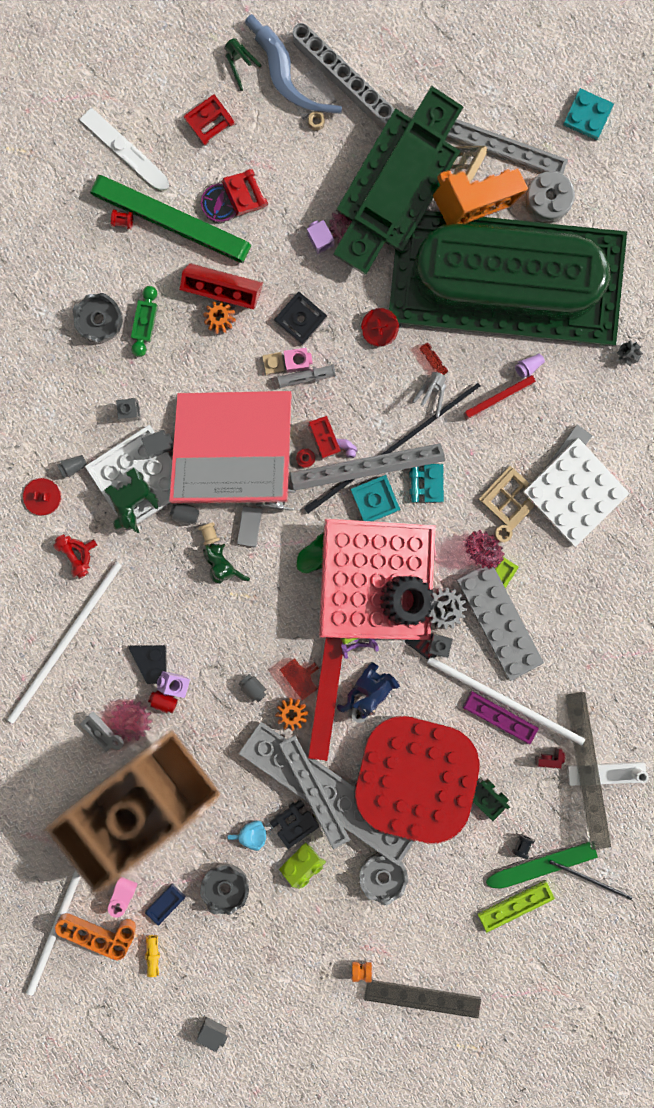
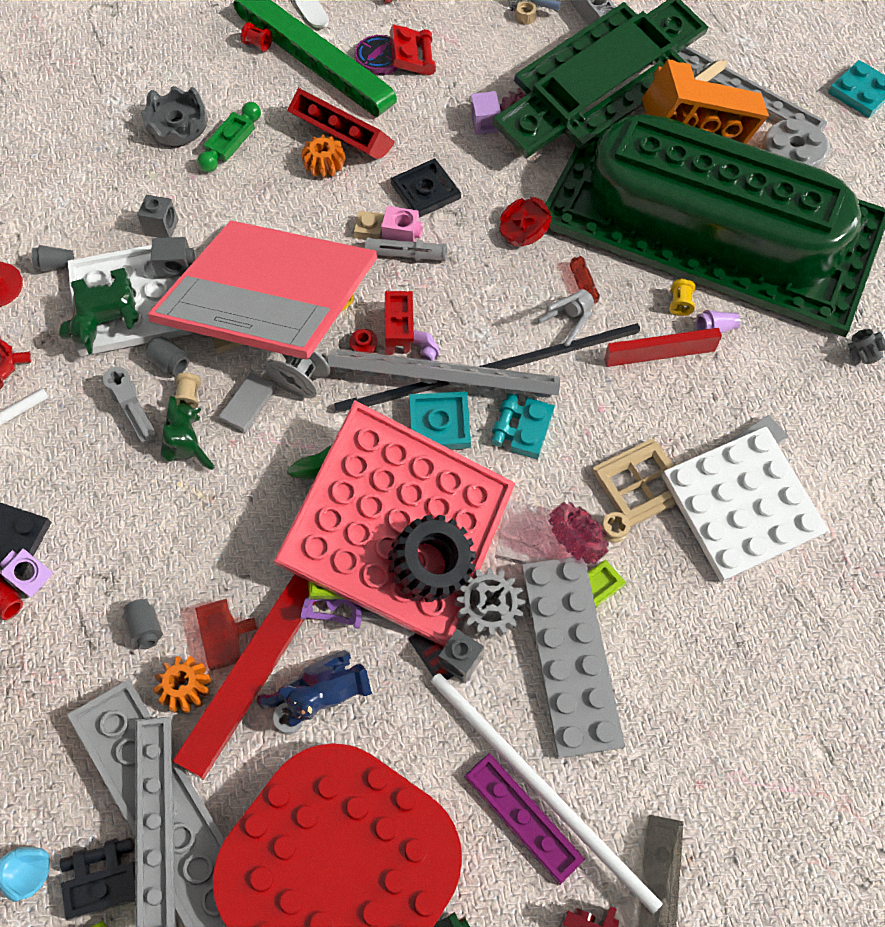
camera: 20 degrees right, 25 degrees down
none -> light grey connector [103,367,157,443]
none -> yellow bush [669,279,696,316]

